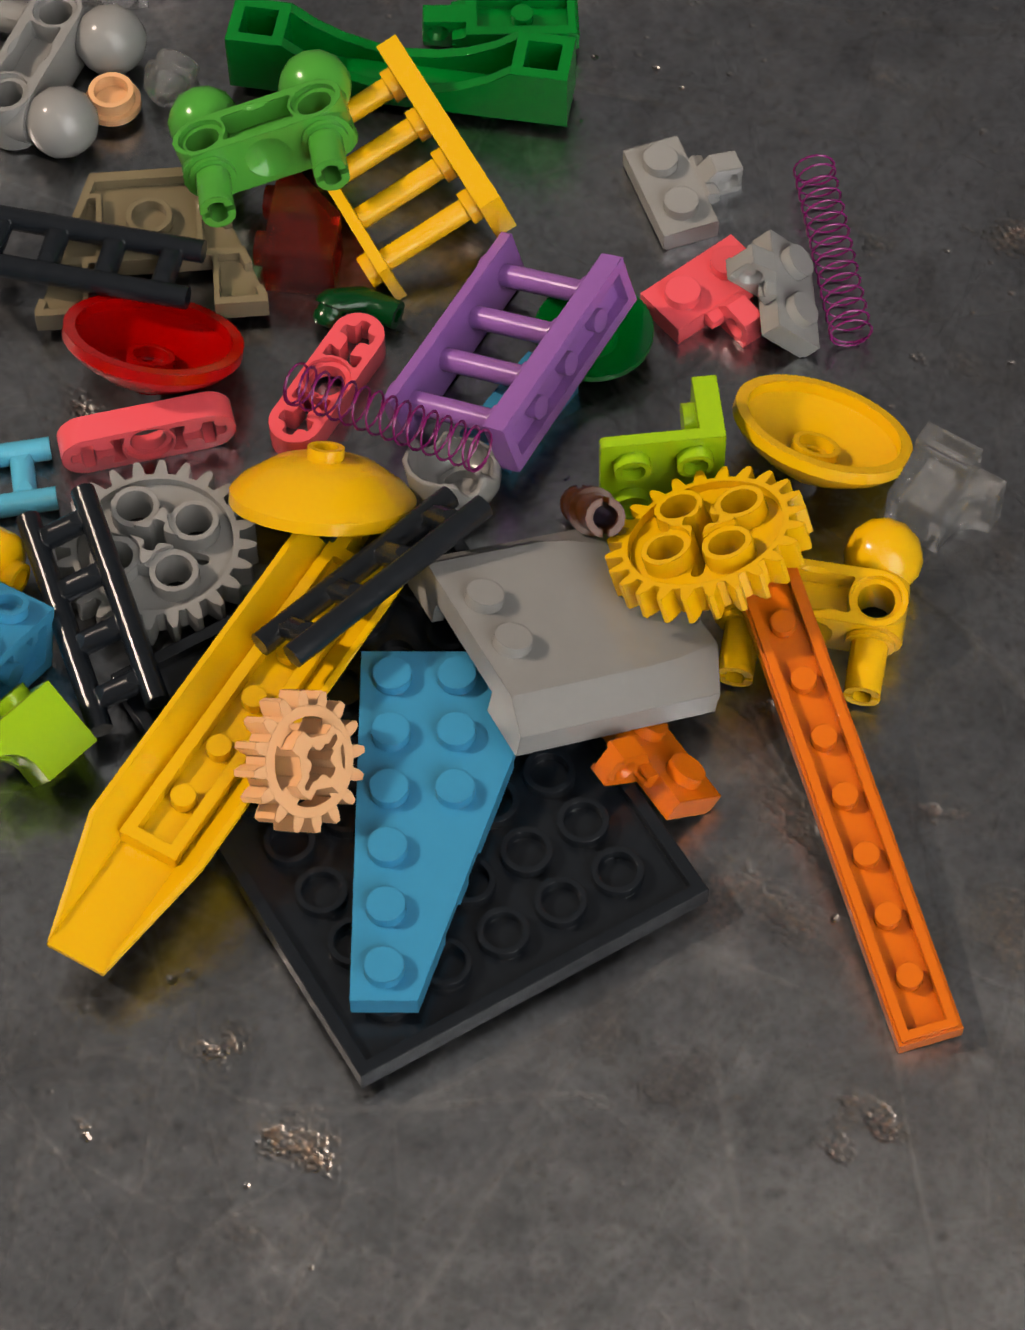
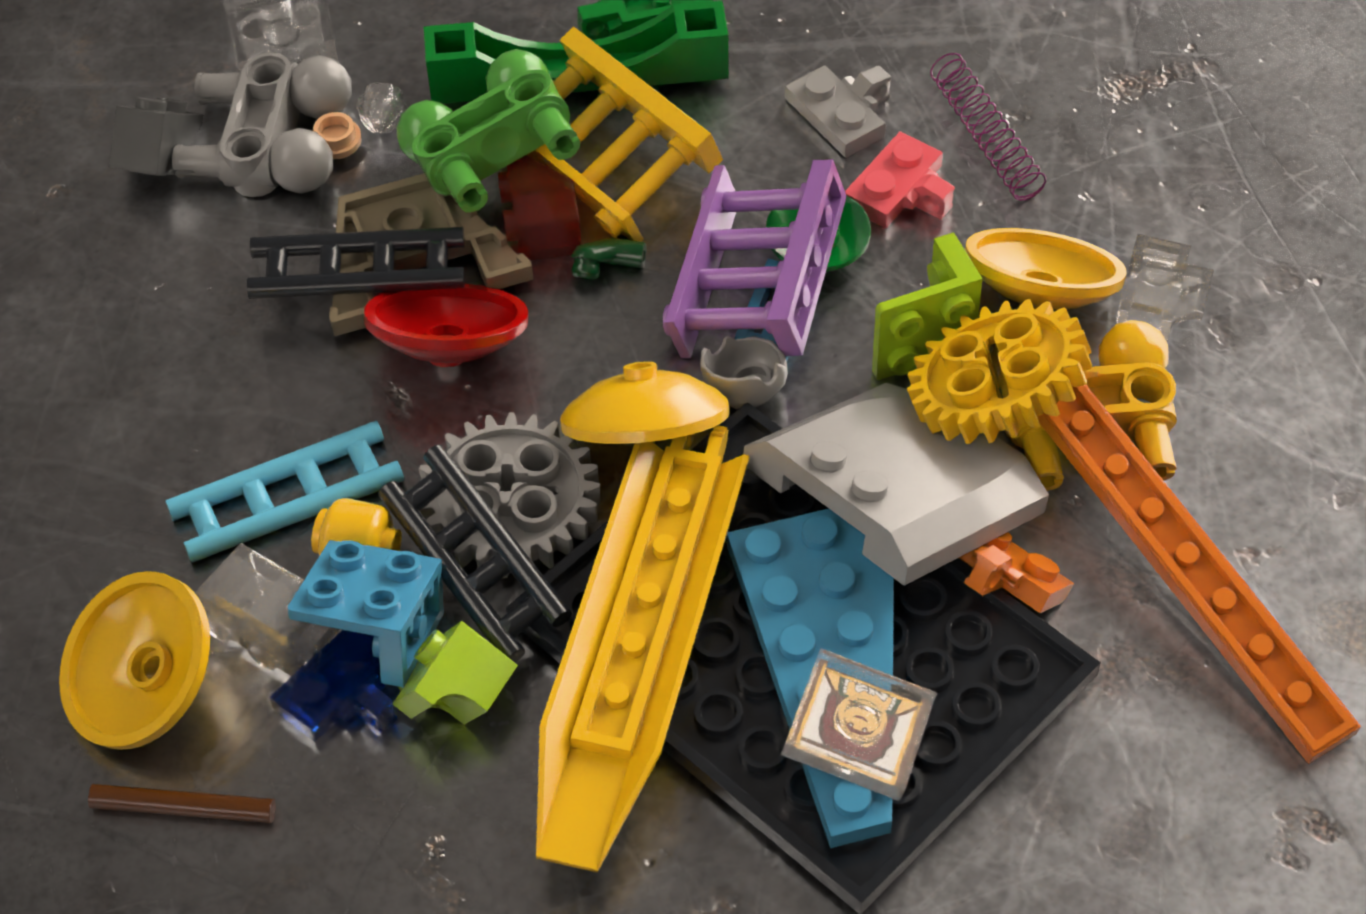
camera: 15 degrees left, 5 degrees down
coral beam [56,391,236,473] -> none
light nougat gear [234,689,365,833] -> none
black bar [251,486,493,667] -> none
coral beam [268,313,386,454] -> none
magenta piece [283,362,493,473] -> none
reddish brown pin [559,485,626,538] -> none
light grey hinge [726,230,820,358] -> none
none -> clear tile [781,648,936,801]

